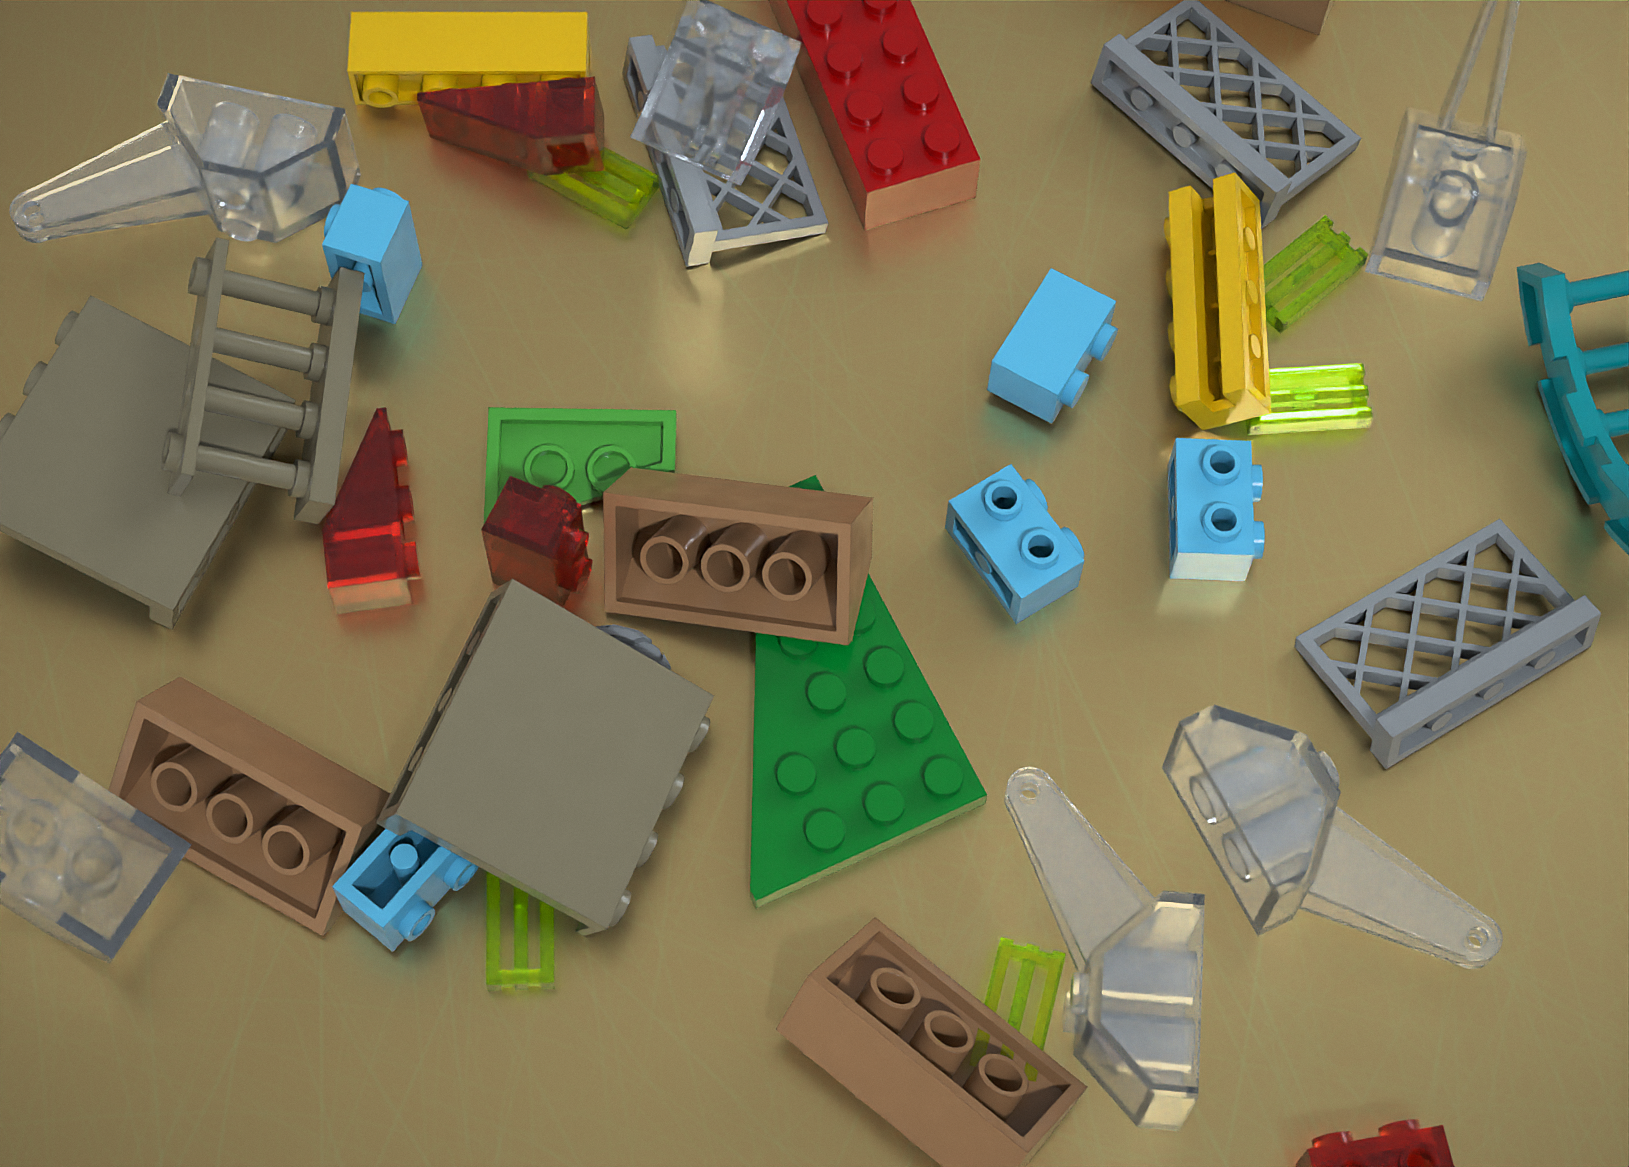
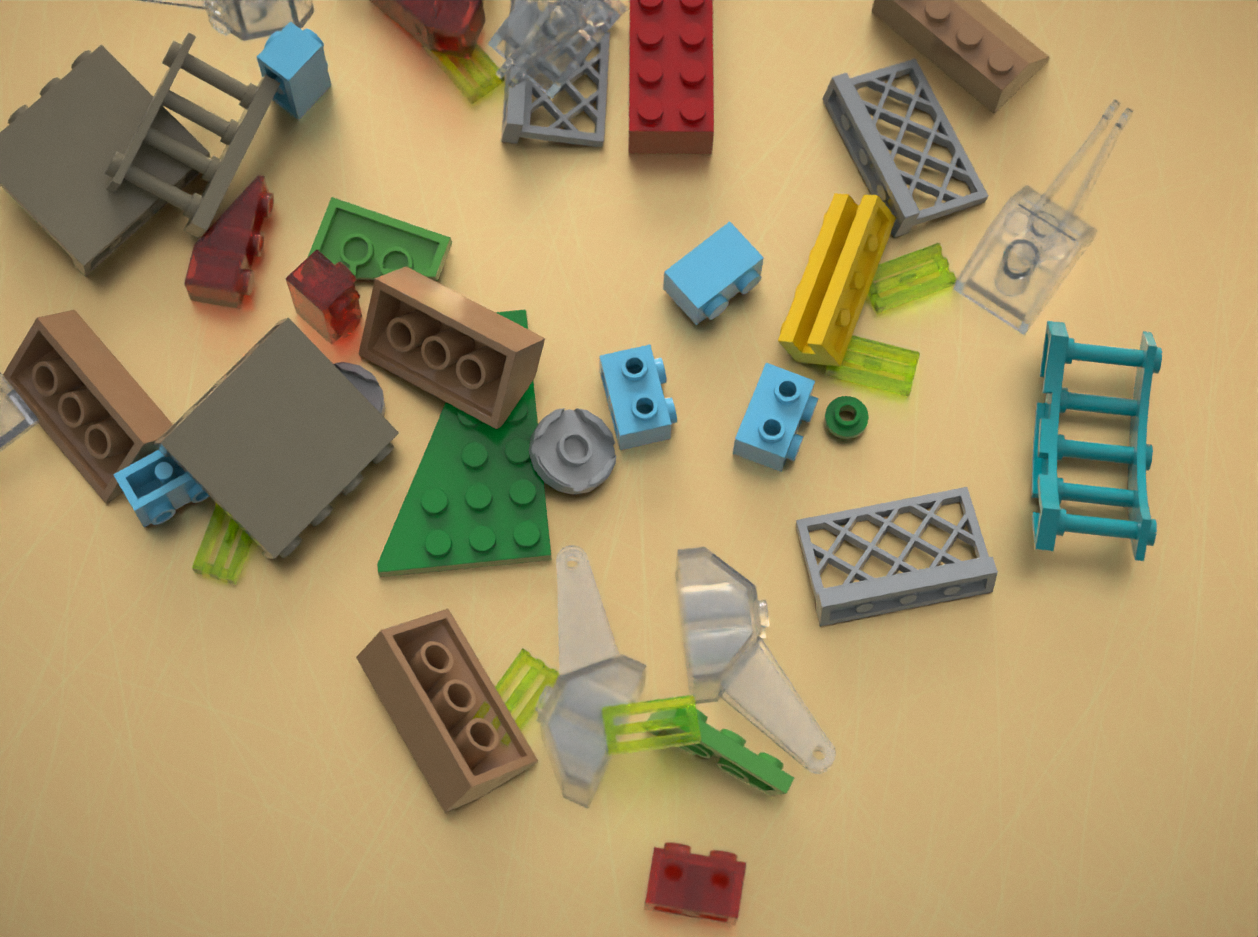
camera: 20 degrees right, 5 degrees up
none -> light grey tile [529,408,616,495]
none -> clear neon green tile [600,695,702,756]
none -> bright green wing [643,705,794,796]
none -> green plate [825,396,869,439]

